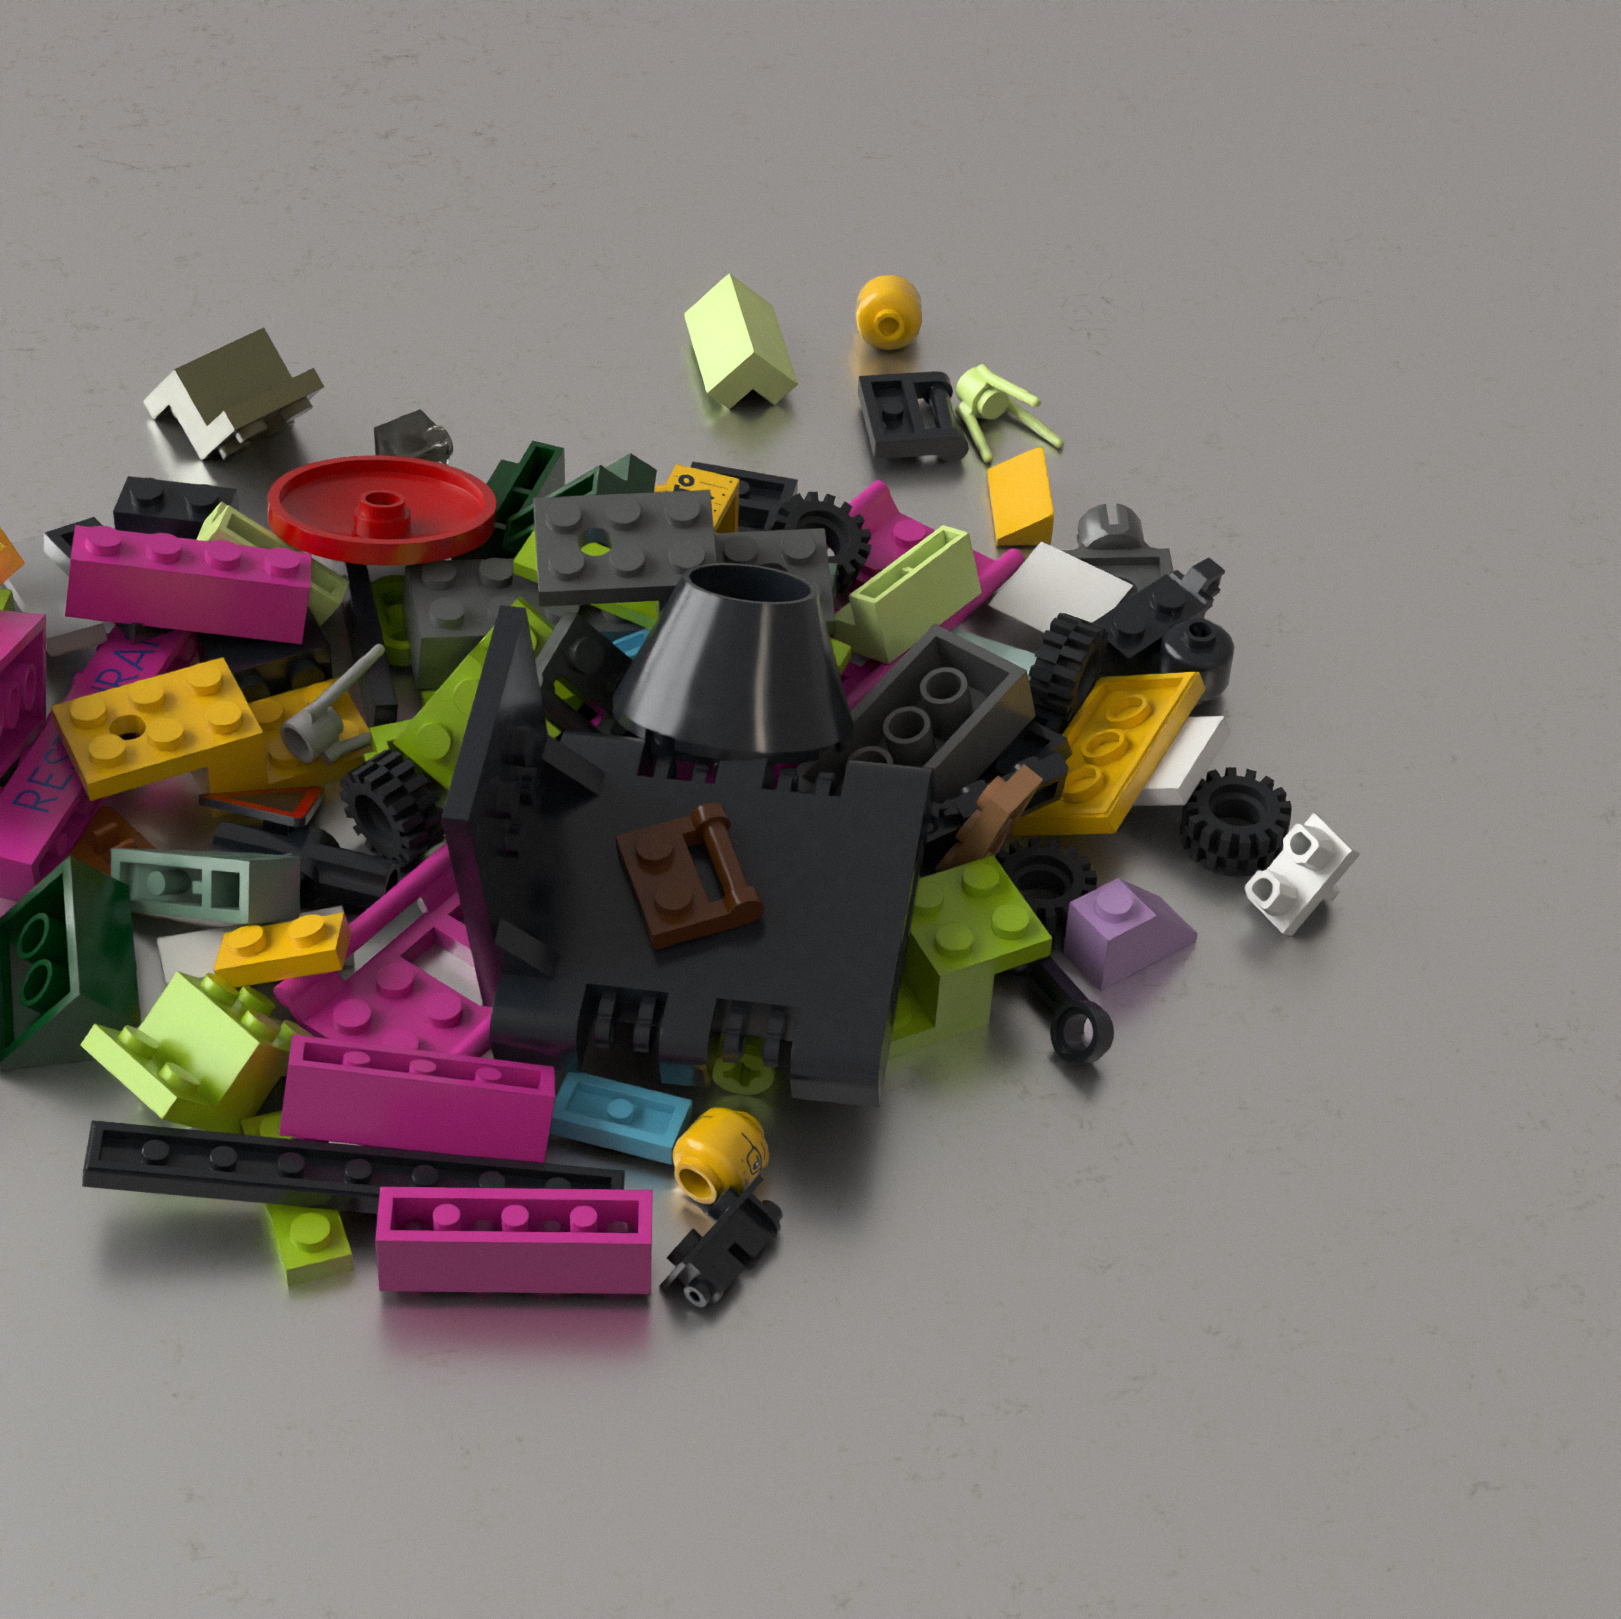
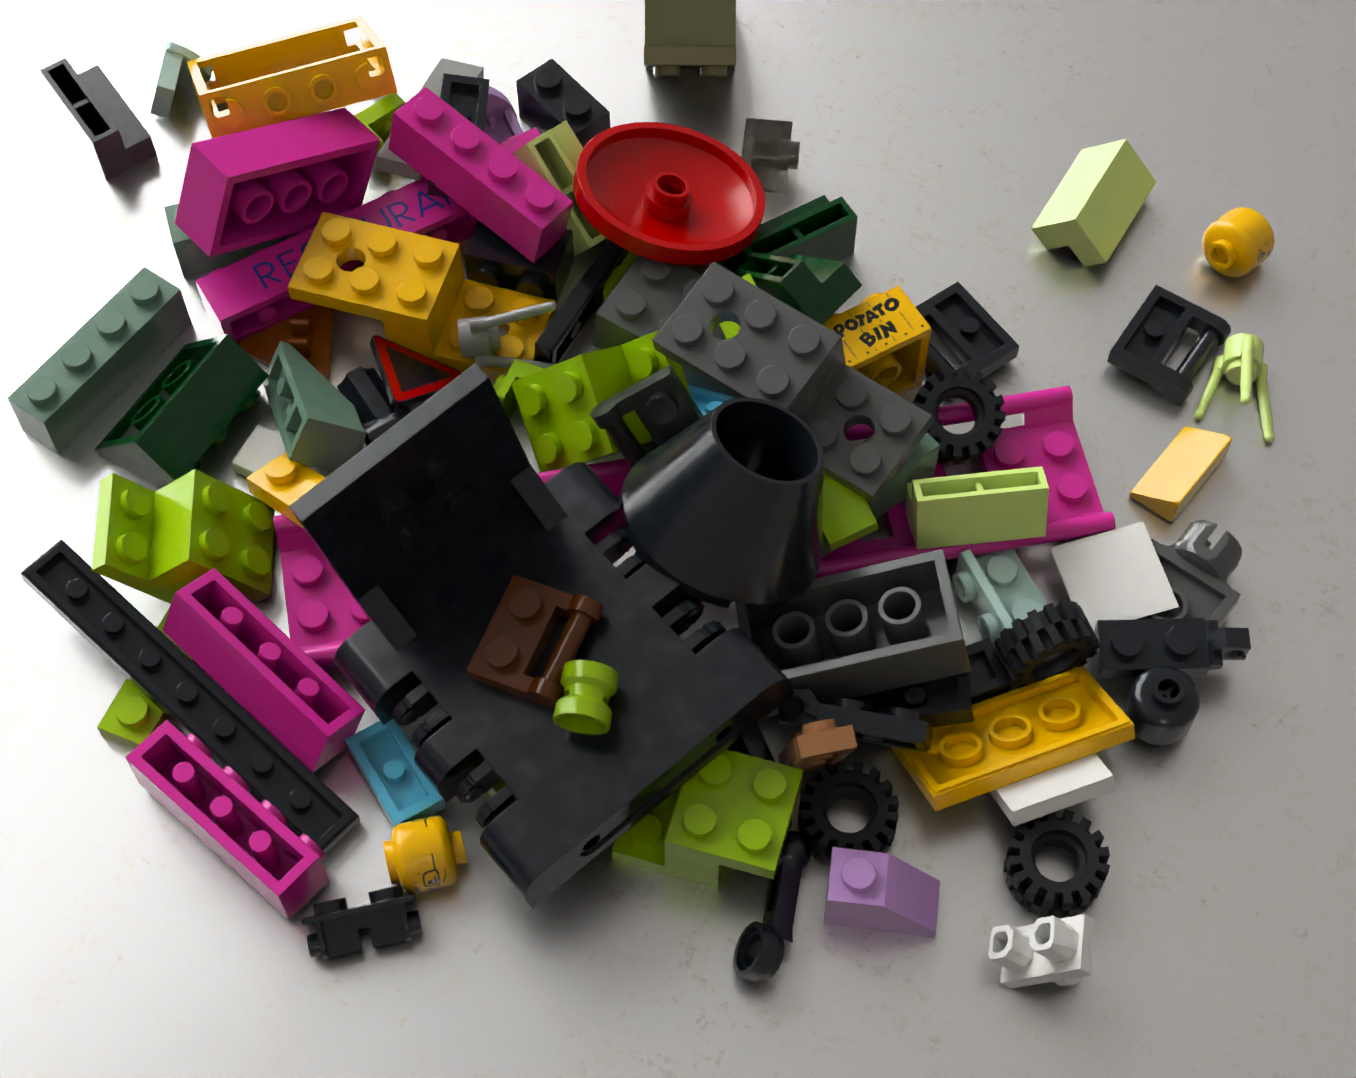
camera: 45 degrees right, 15 degrees up
none -> lime wheel [553,660,619,735]

